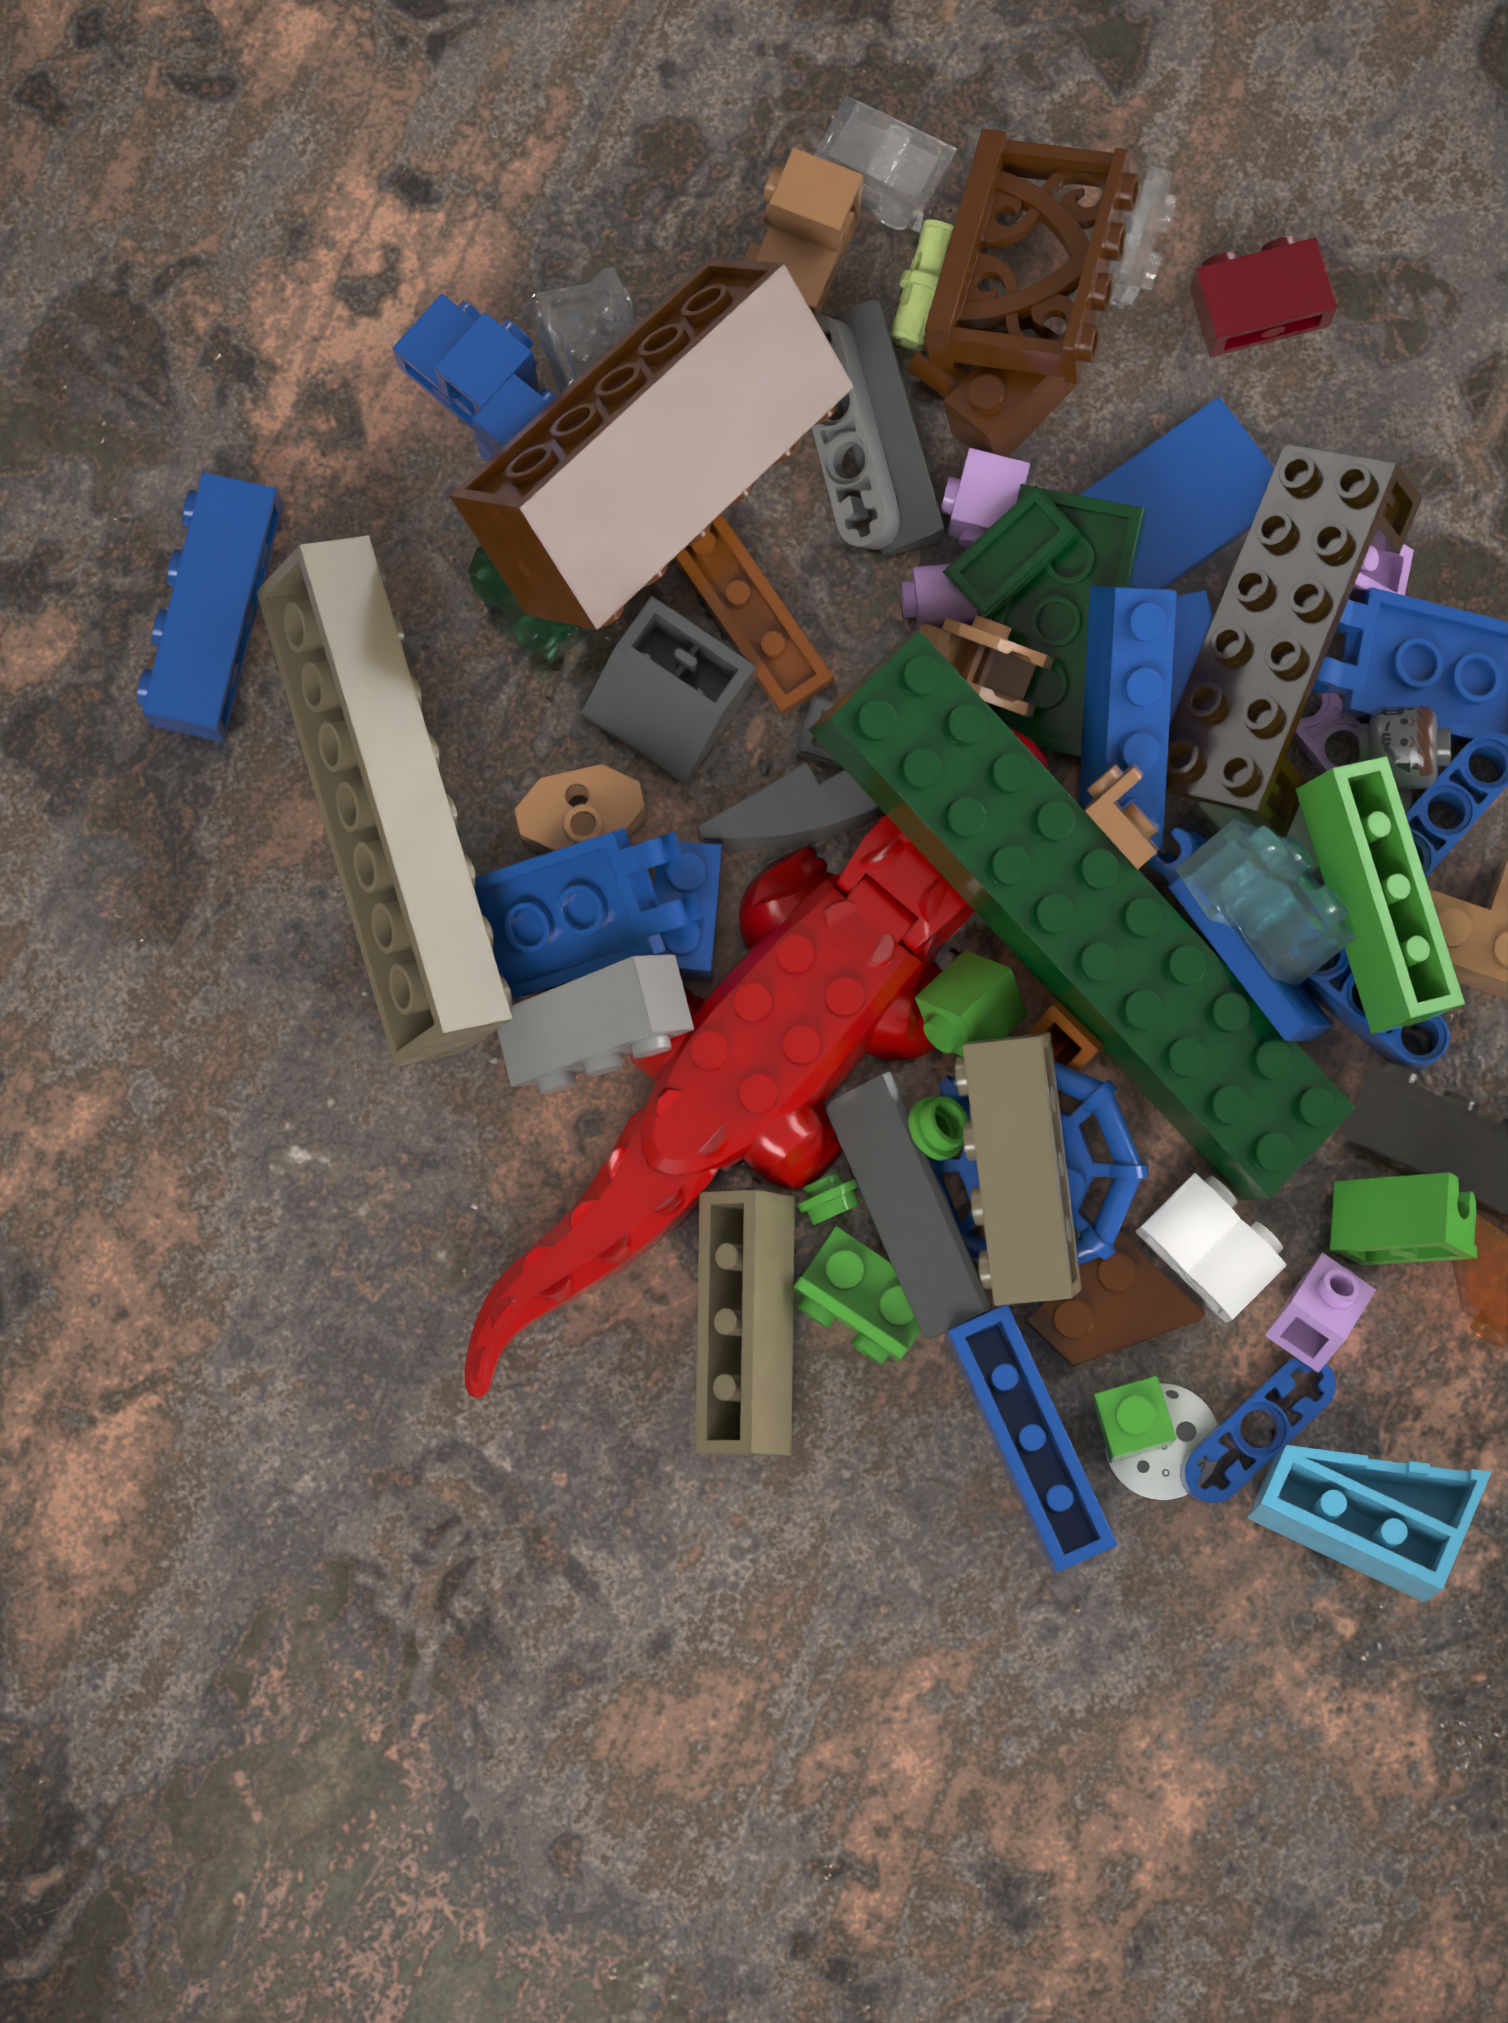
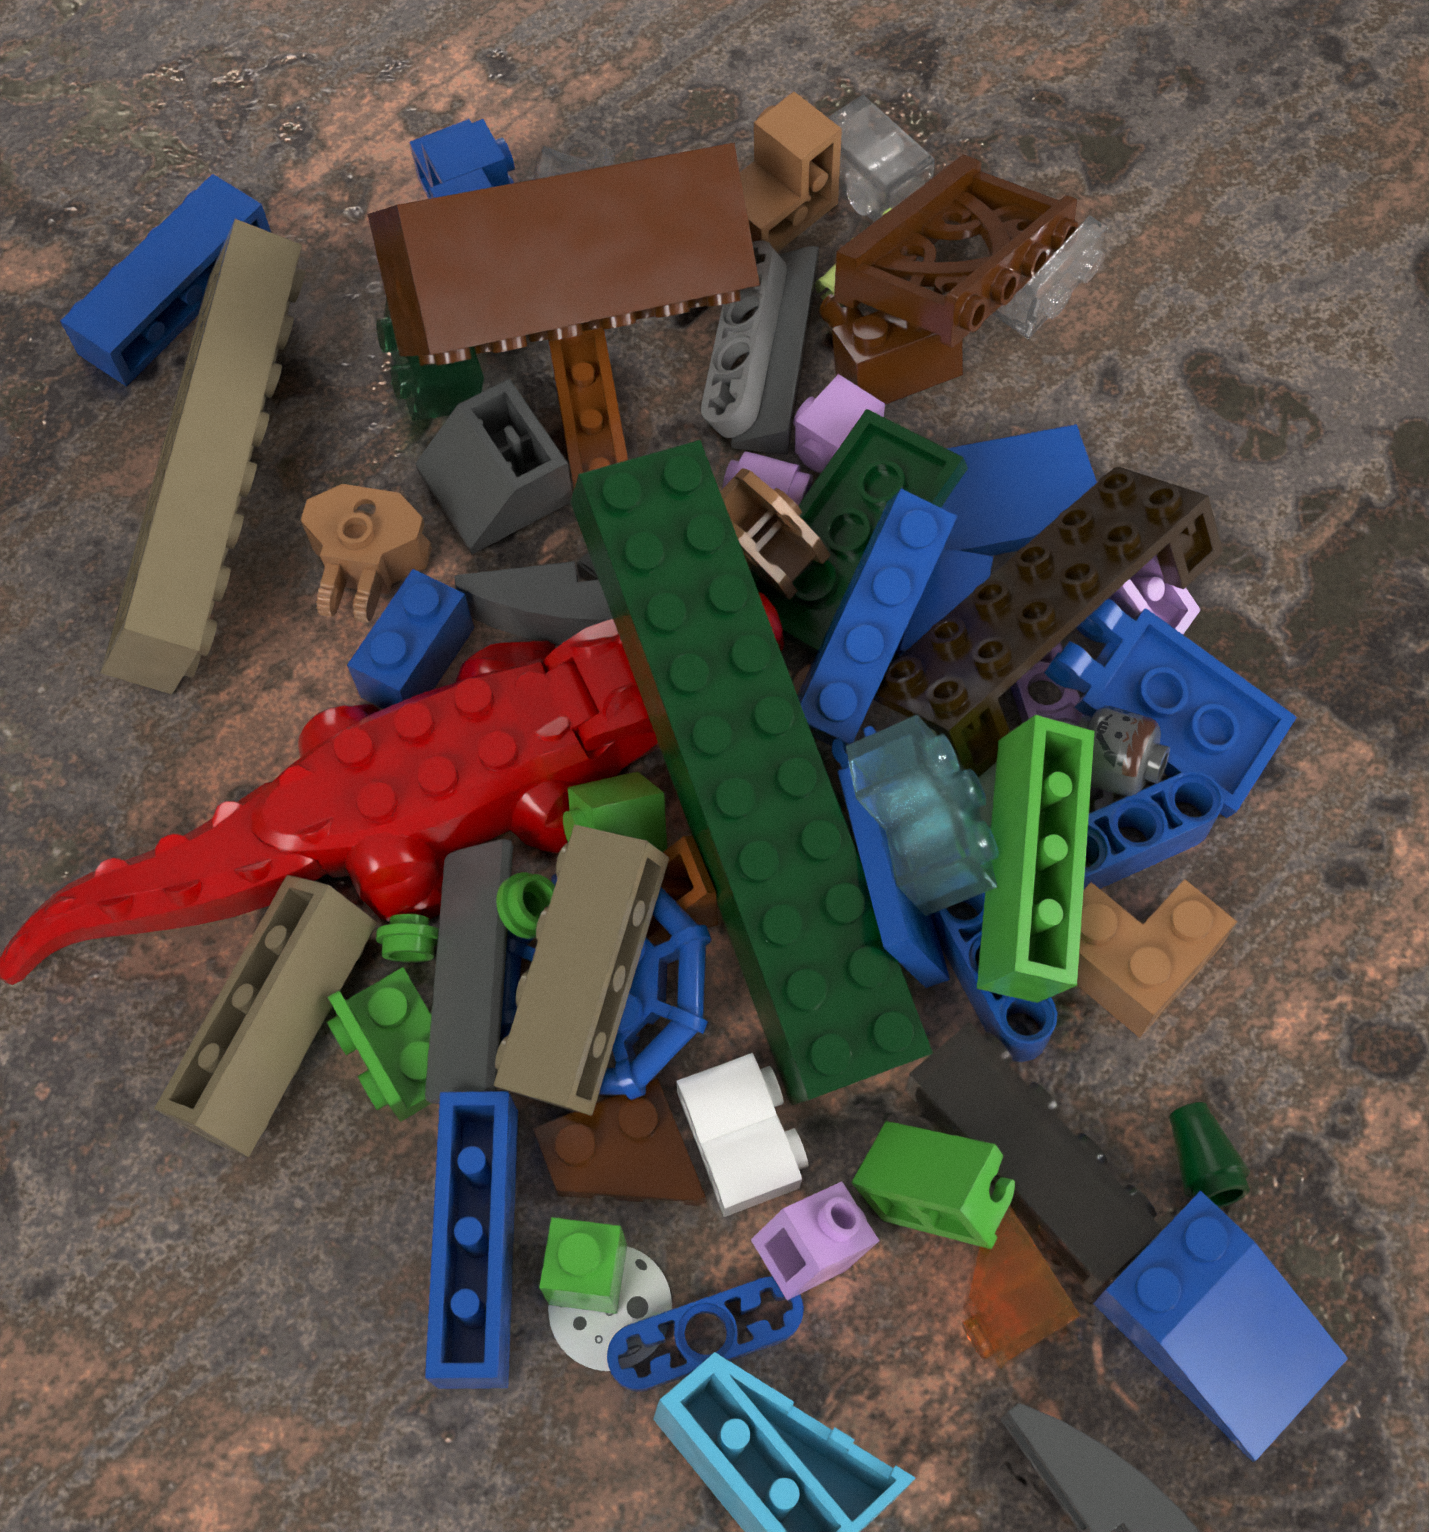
camera: 25 degrees right, 15 degrees down
blue tile [474,828,704,999] -> none
light grey brick [497,955,694,1094] -> none
dark green tile [943,485,1081,619] -> none
medium nougat bracket [1085,763,1158,870] -> none
dark red brick [1190,236,1337,358] -> none

